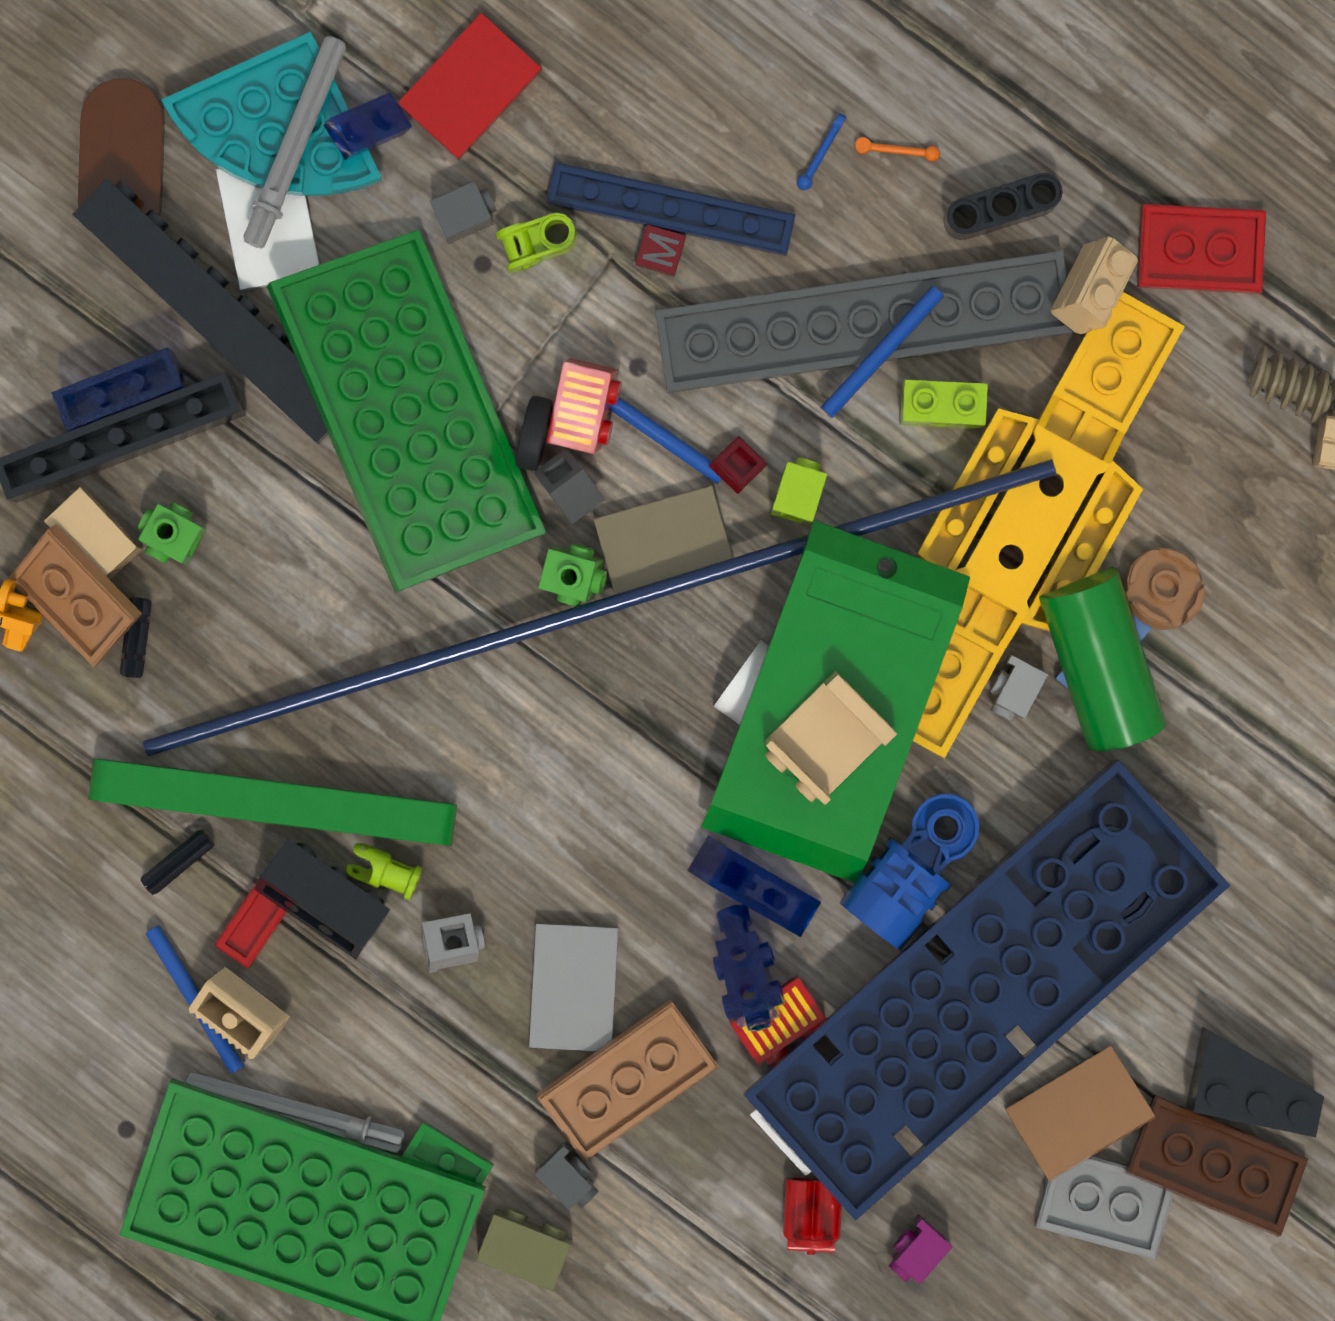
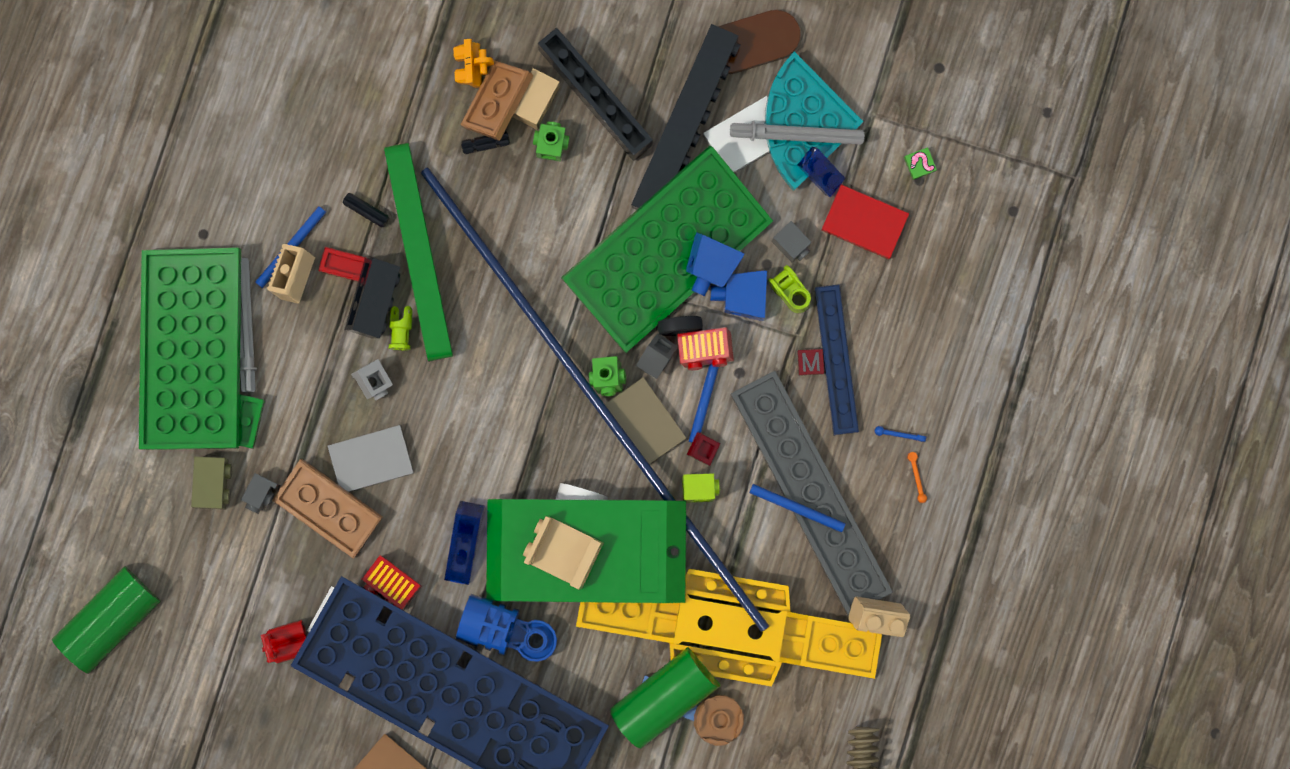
camera: 60 degrees right, 5 degrees down
clear blue brick [51,348,188,432] -> none
clear blue brick [713,905,785,1032] -> none
magenta brick [888,1214,953,1284] -> none
lime brick [900,380,988,429] -> none
black beam [943,173,1063,240] -> none
light grey brick [990,655,1048,722] -> none
red tile [1137,204,1266,294] -> none
none -> blue torso [686,232,744,296]
none -> blue torso [710,271,767,321]

